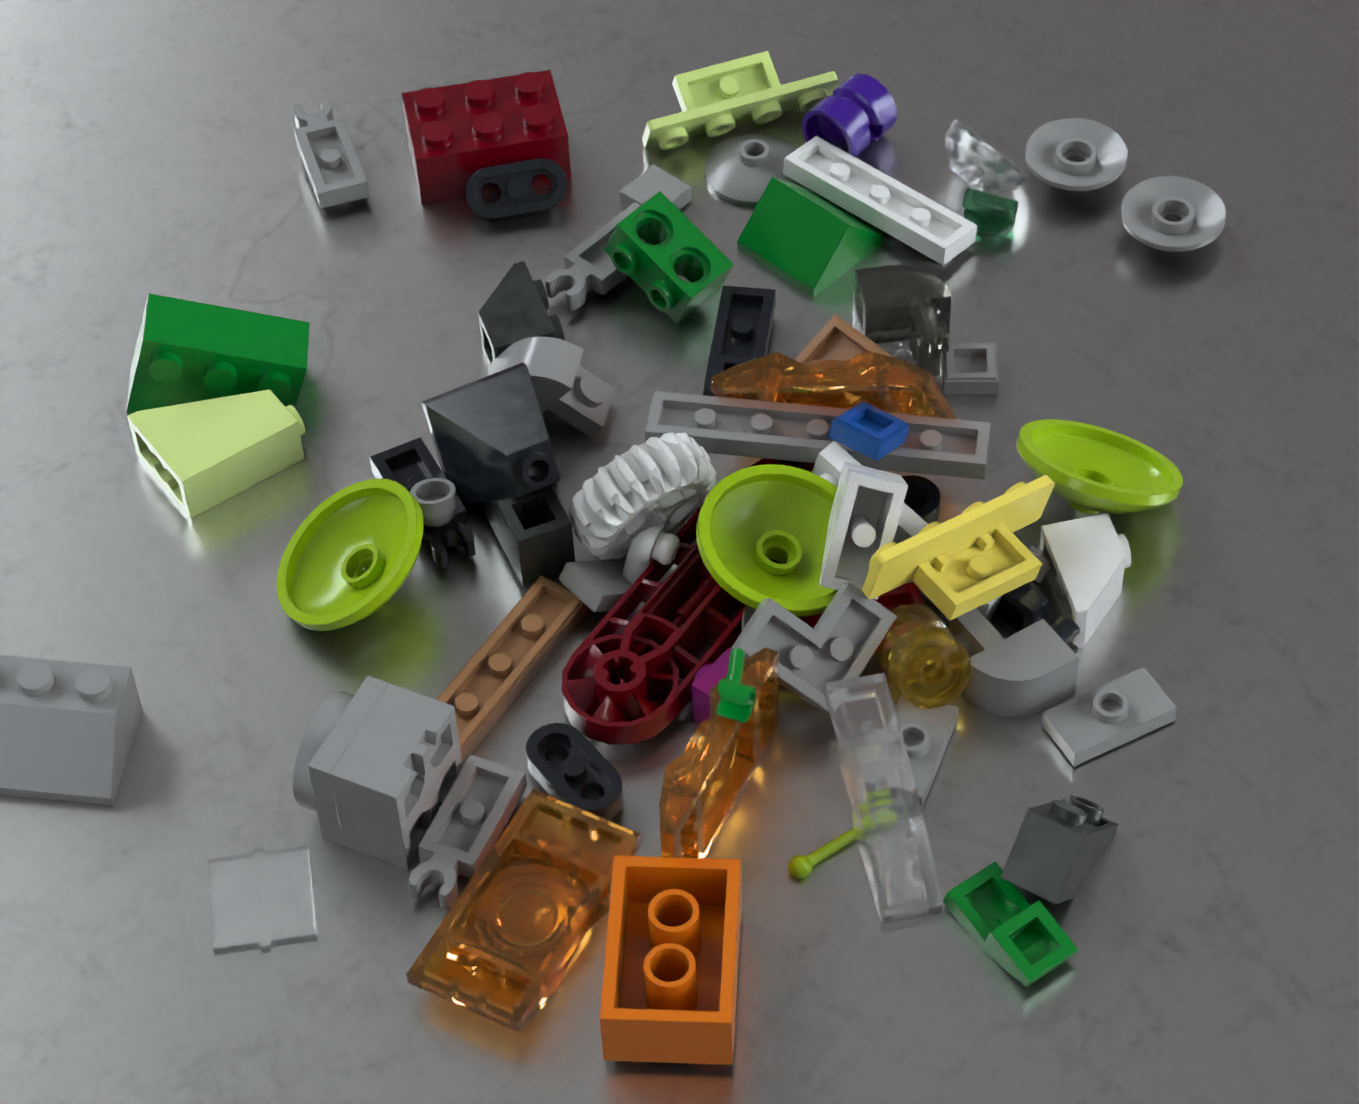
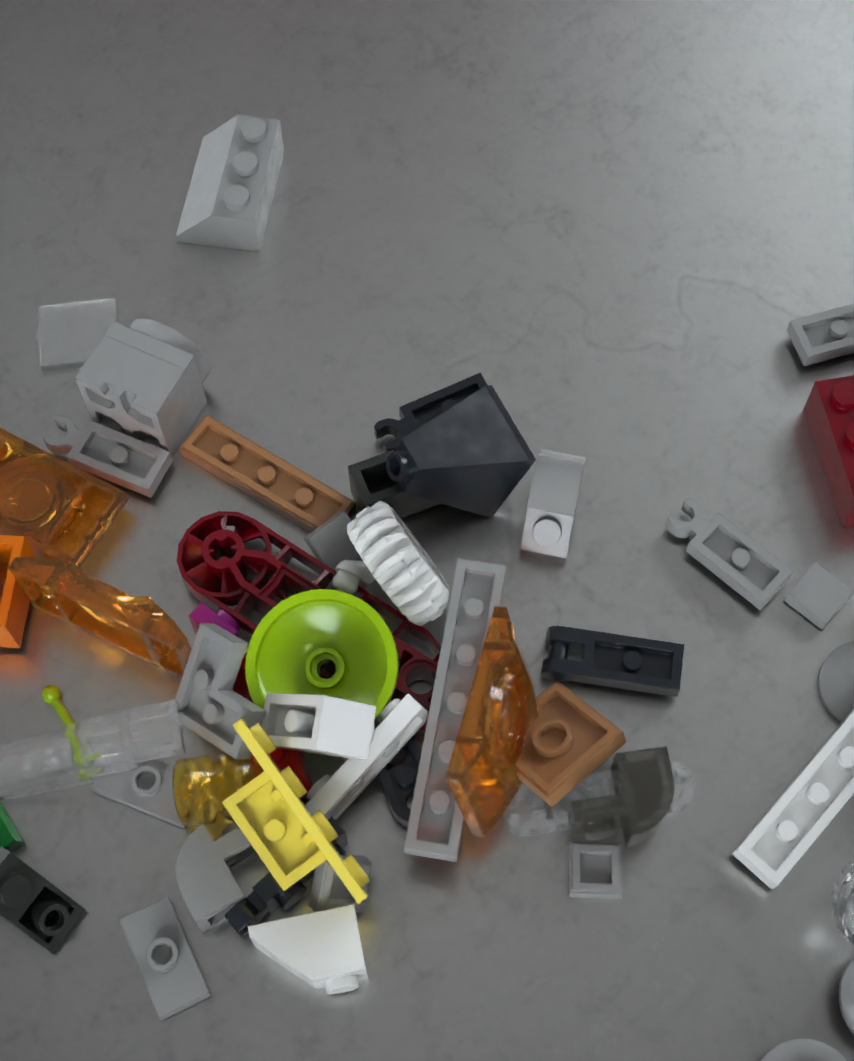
camera: 90 degrees right, 15 degrees up
green wedge [126,293,310,413] -> none
yellowish green slope [127,389,306,518] -> none
lime dish [276,478,424,631] -> none
light grey hinge [410,478,457,527] -> none
black plate [465,158,568,219] -> none
pearl dark grey slope [478,261,565,366] -> none
black plate [526,723,623,824] -> none
green brick [604,191,734,324] -> none
green hand [716,648,756,723] -> none
green slope [737,177,884,298] -> none
blue tile [828,401,910,461] -> none
clear green plate [962,188,1019,238] -> none
lime dish [1016,419,1183,515] -> none

